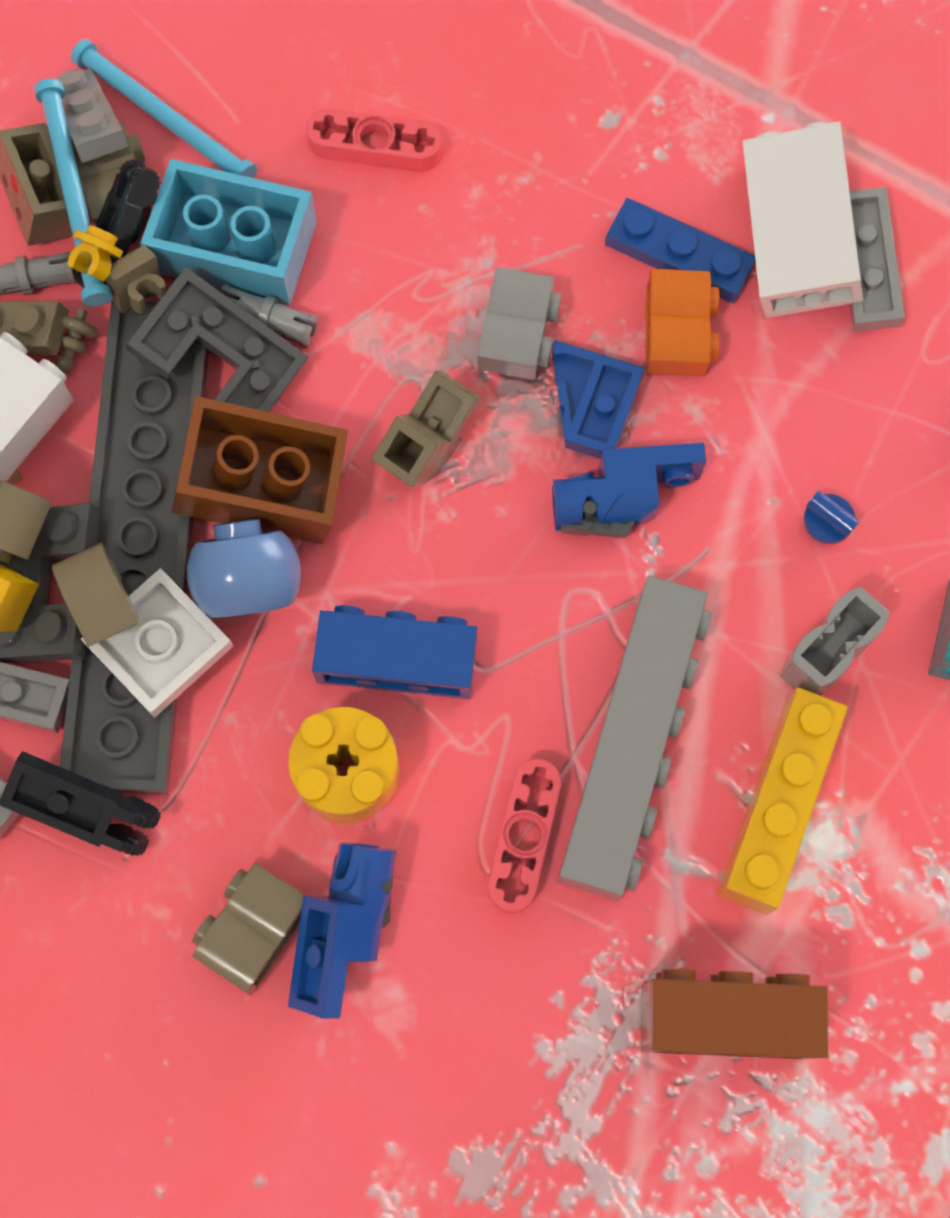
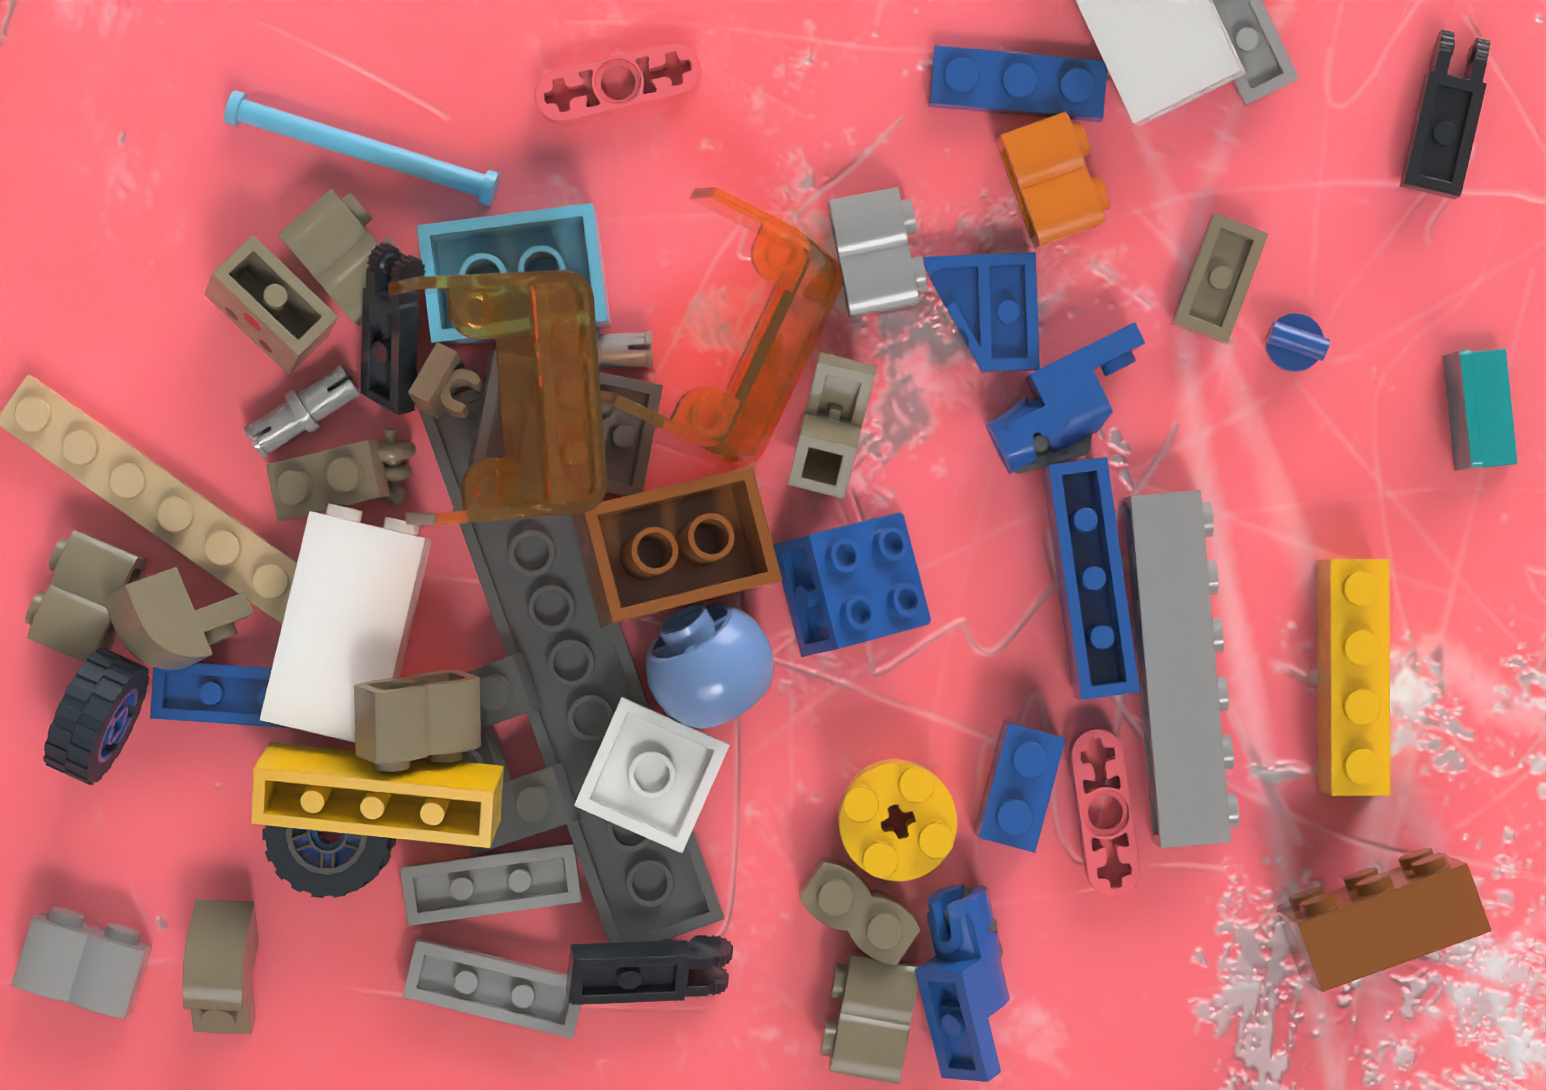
camera: 20 degrees left, 15 degrees up
medium azure bar [34,79,113,307] -> none
dark tan brick [52,542,140,647] -> none
light grey plate [57,68,128,163] -> none
yellow plate [68,225,123,282] -> none
blue brick [312,605,477,700] -> none
light grey brick [780,587,890,696] -> none
none -> clear orange windscreen [388,270,607,525]
none -> clear orange windscreen [595,187,842,466]
none -> blue bracket [773,512,931,657]
none -> dark tan brick [799,857,921,965]
none -> blue brick [973,720,1066,853]
none -> blue brick [1042,457,1140,700]
none -> dark tan plate [1171,213,1269,344]

